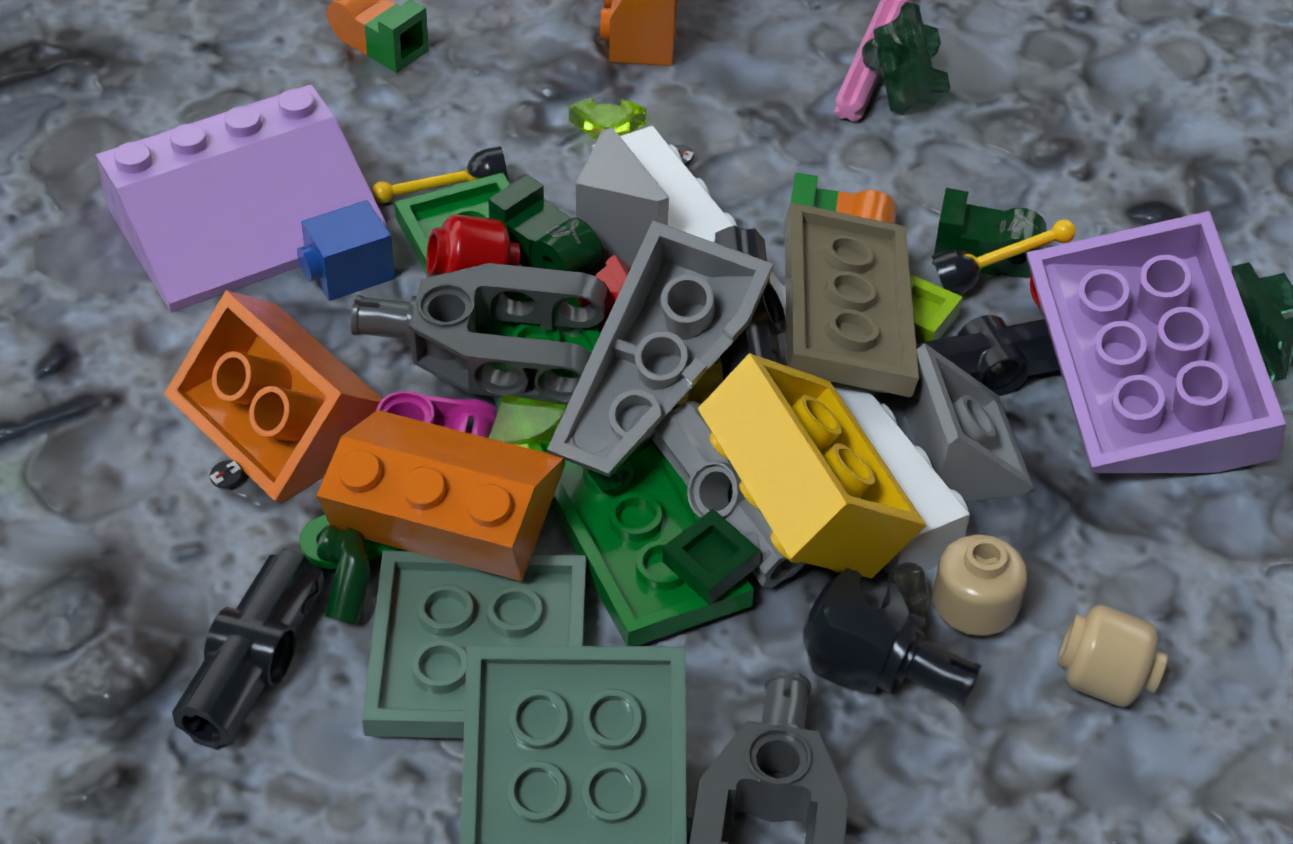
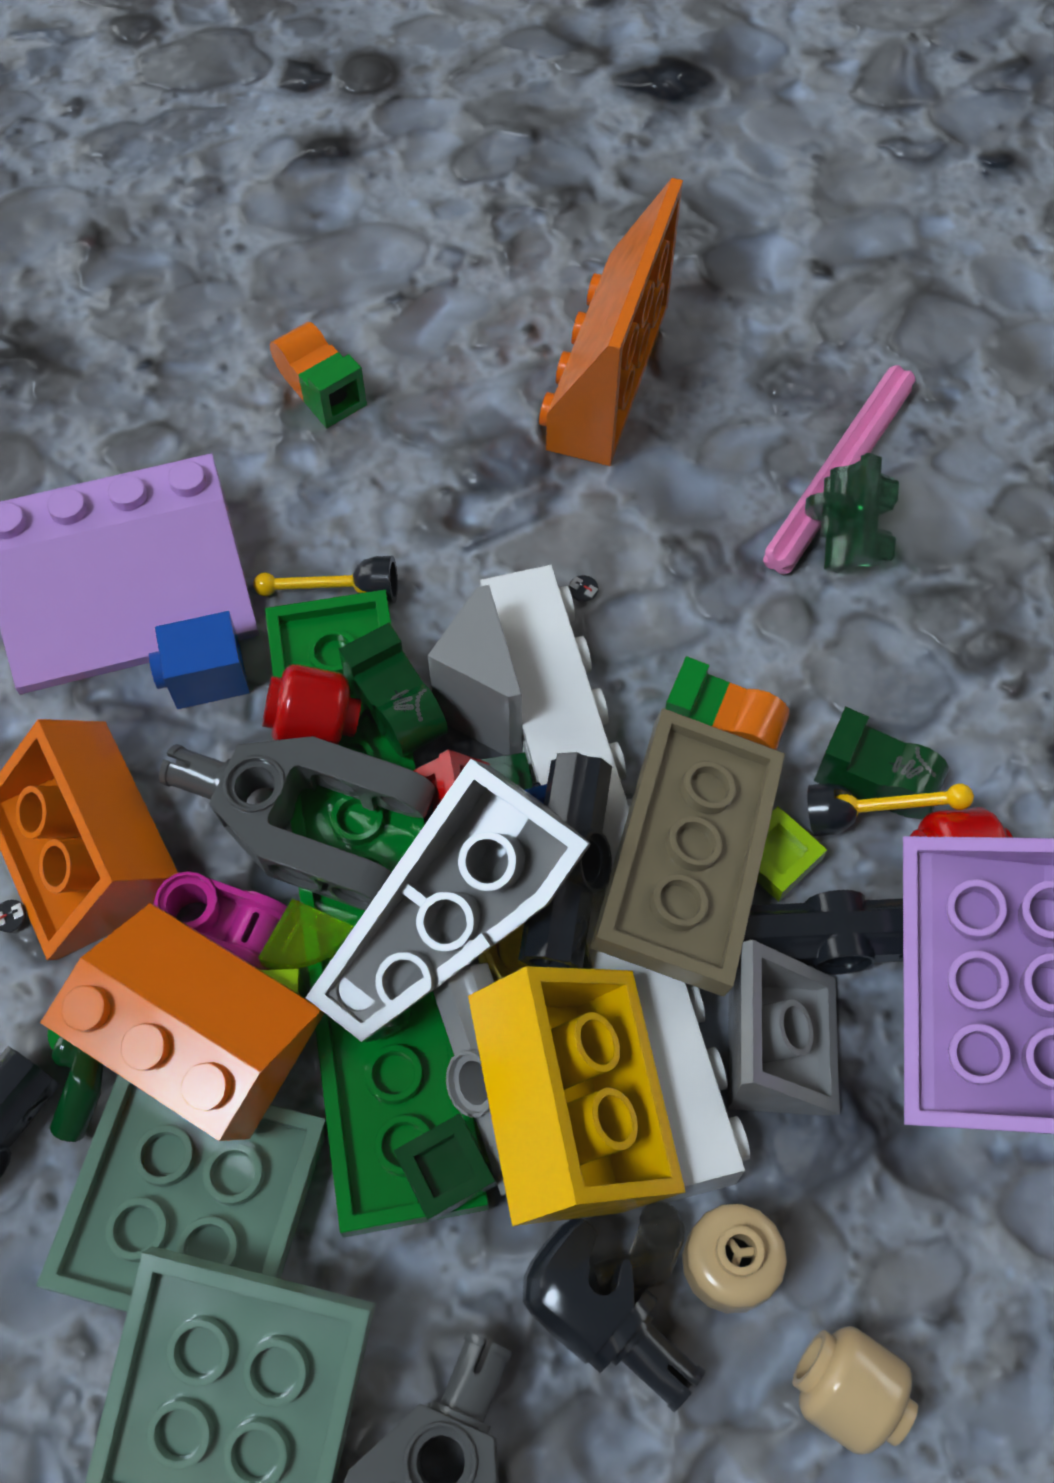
camera: 15 degrees right, 15 degrees up
clear neon green tile [569,98,646,141] -> none

